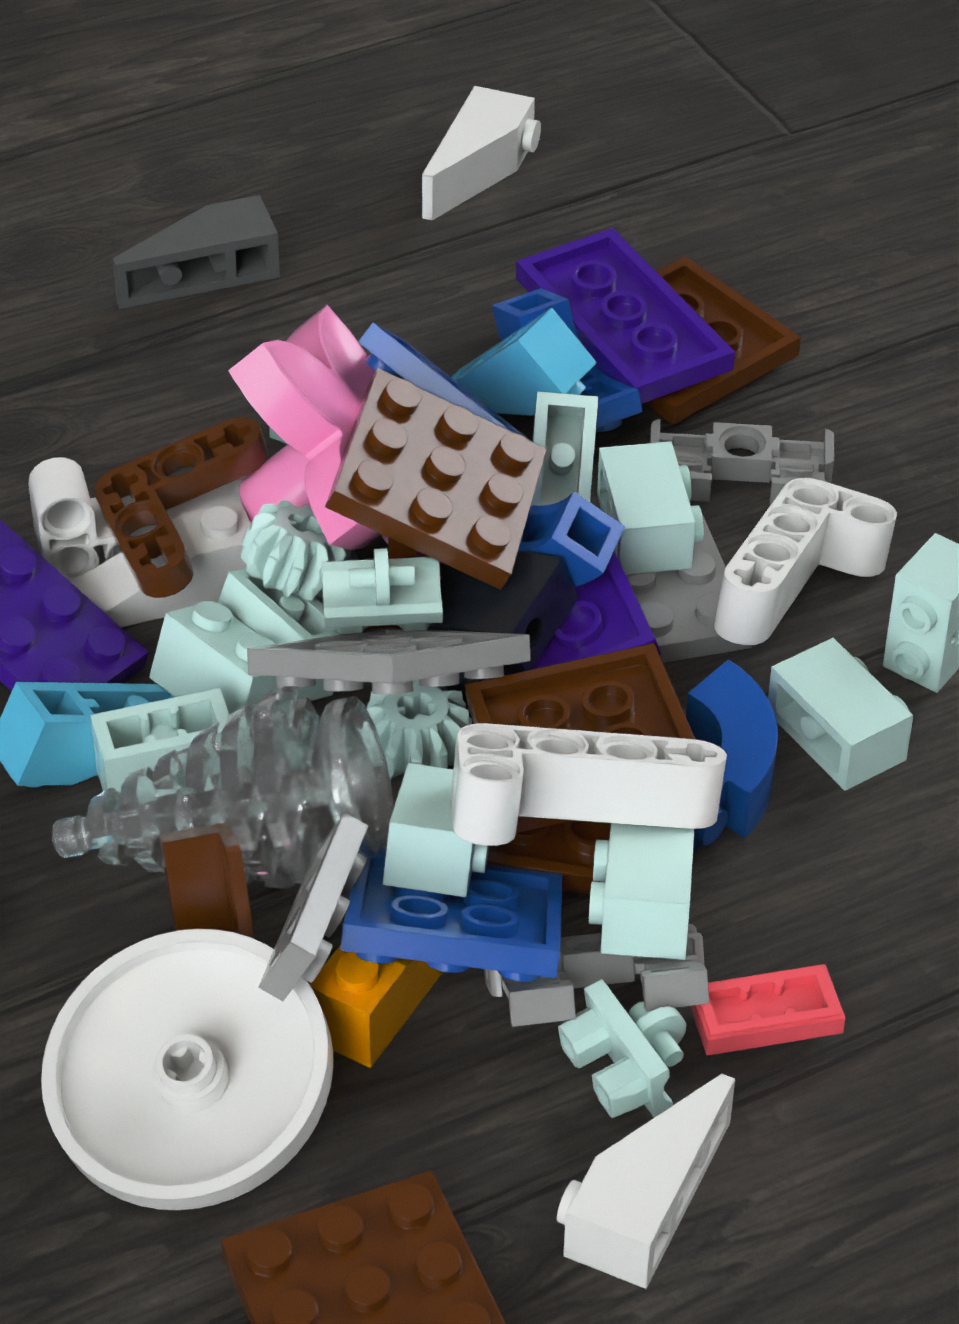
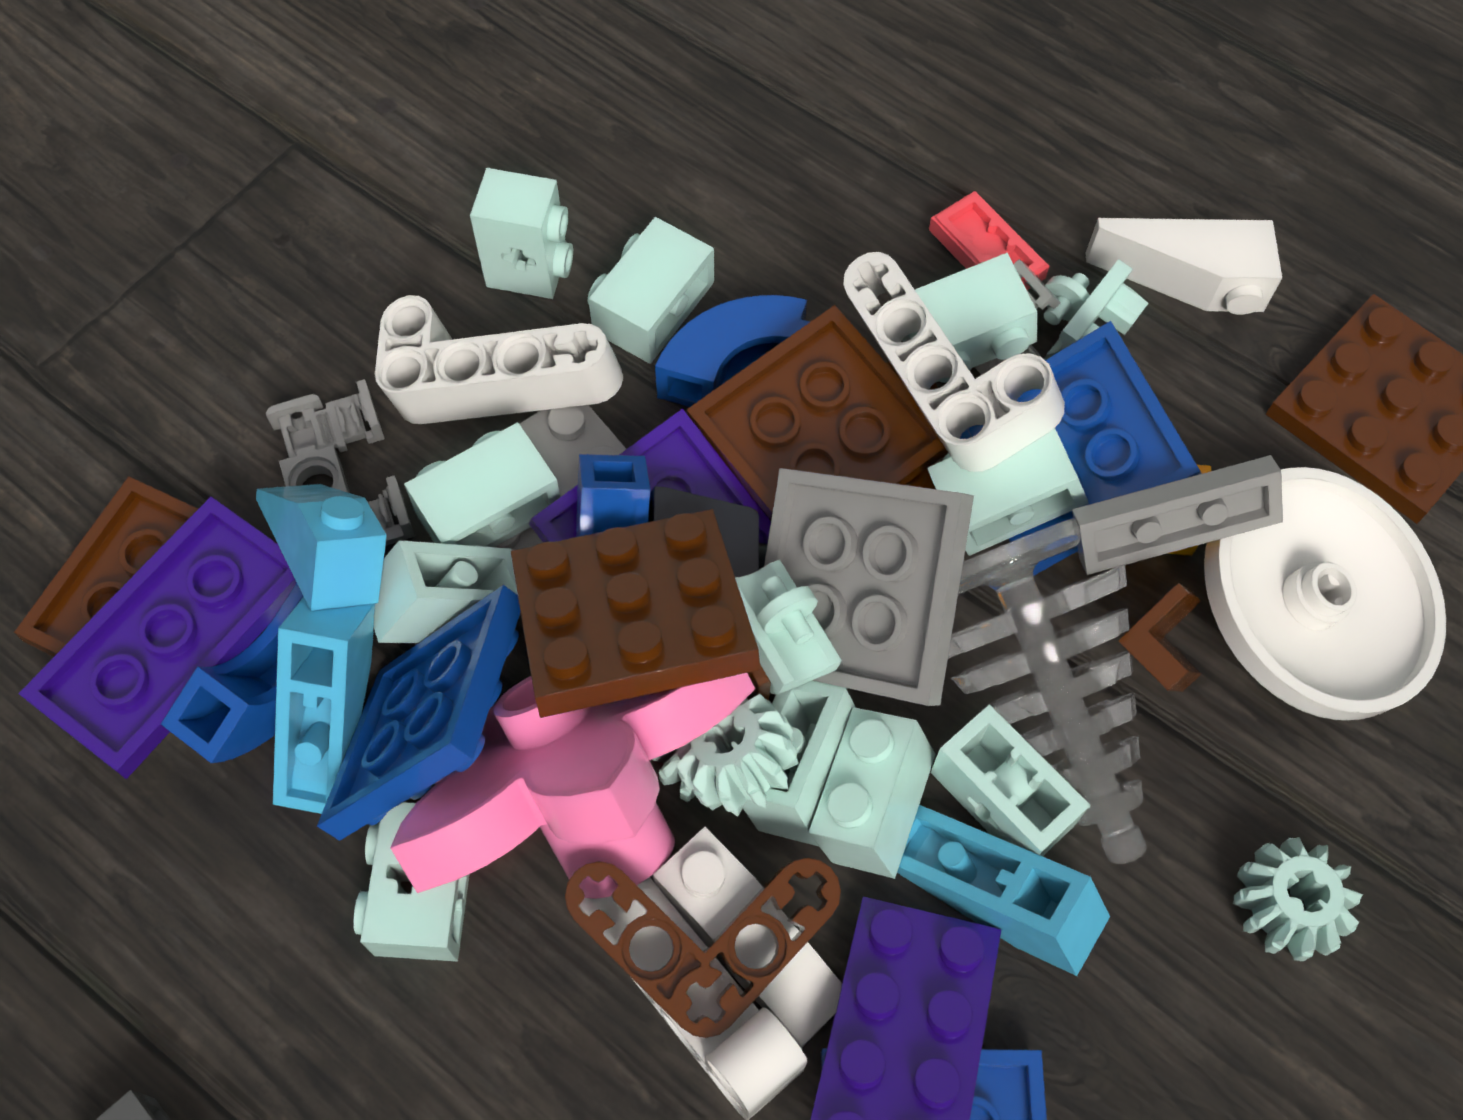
camera: 115 degrees left, 20 degrees up
none -> medium azure slope [256,484,387,611]

